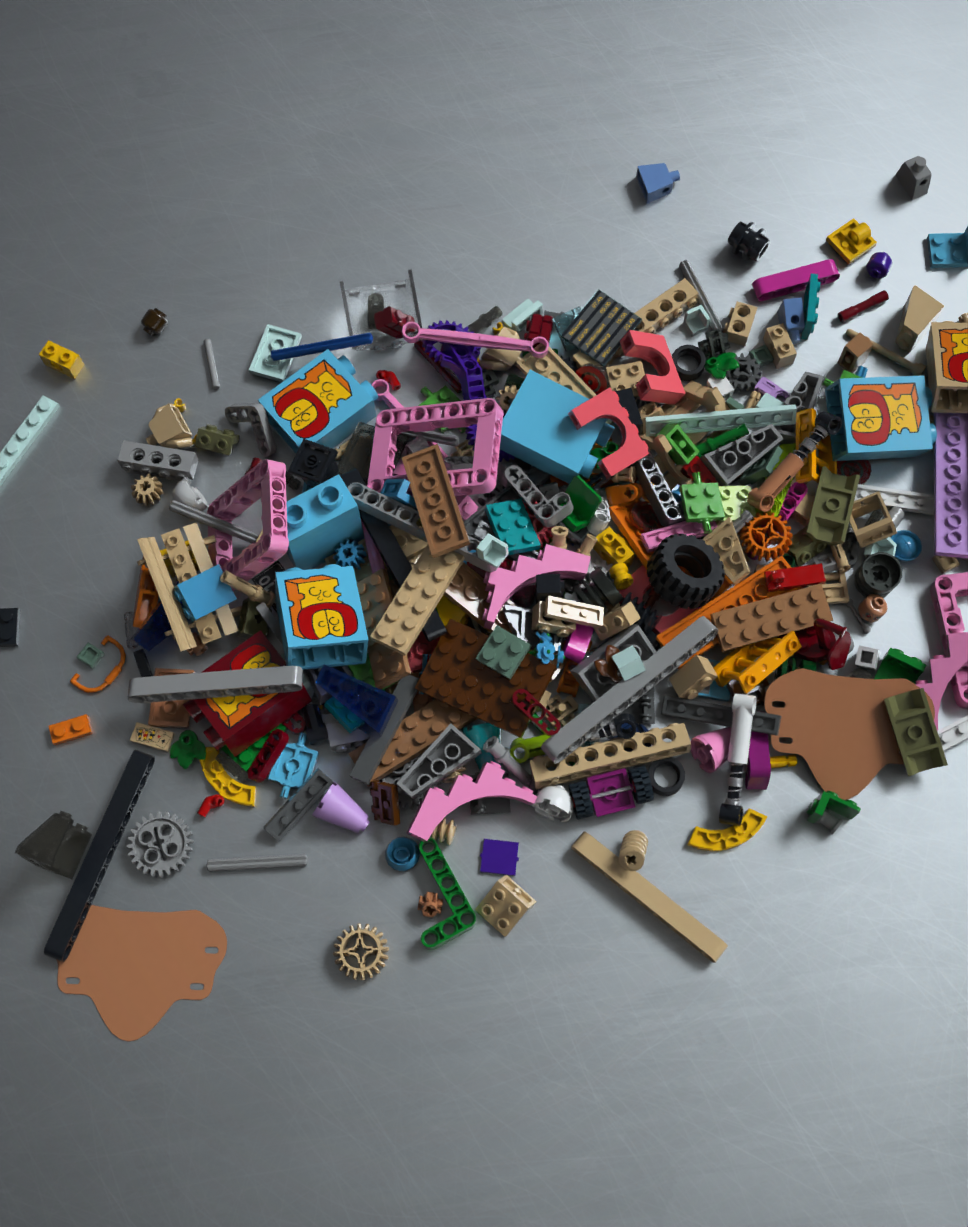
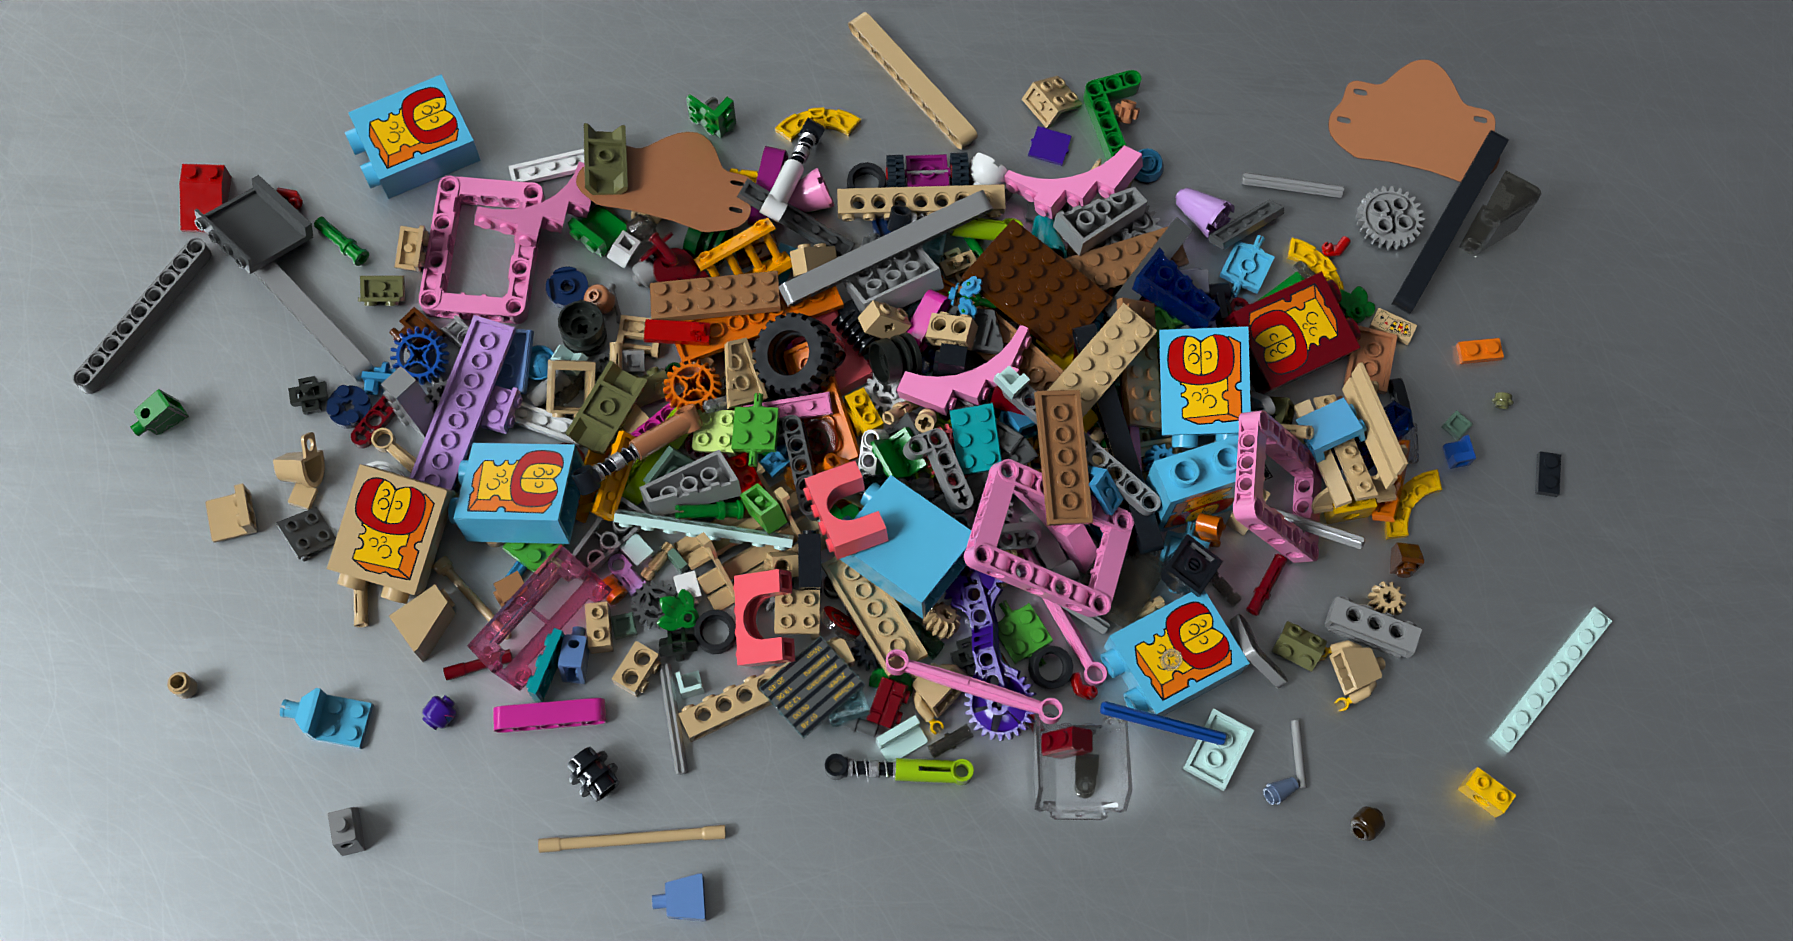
camera: 175 degrees left, 0 degrees up
orange piece [70,635,126,693] -> none
light grey beam [128,666,303,703] -> none
white cylinder [173,477,209,512] -> none
dark red beam [248,729,289,783] -> none
tan gear [333,923,389,980] -> none
reddish brown plate [370,780,400,826] -> none
sand green plate [476,625,531,680] -> none
light grey pin [483,736,532,785] -> none
dark red beam [512,689,560,736] -> none
plate [544,596,604,628] -> none
reddish brown plate [594,645,623,683] -> none
yellow wheel [609,563,634,590] -> none
light aqua panel [612,645,646,681] -> none
tan piece [619,830,648,871] -> none
yellow plate [826,218,877,264] -> none
none -> clear pink windscreen [467,544,612,691]
none -> lavender bracket [481,386,522,434]
none -> medium blue tile [493,329,534,394]
none -> tan piece [538,825,726,853]
none -> dark blue plate [546,266,589,308]
none -> orange wheel [597,574,628,606]
none -> piece [824,753,974,785]
none -> black tyre [1028,646,1073,689]
none -> clear bush [1160,649,1182,671]
none -> sand blue cone [1263,777,1299,805]
none -> yellow tile [1385,469,1442,540]
none -> reddish brown slope [1390,542,1424,578]
none -> blue panel [1442,435,1476,469]
none -> olive plate [1492,392,1514,409]

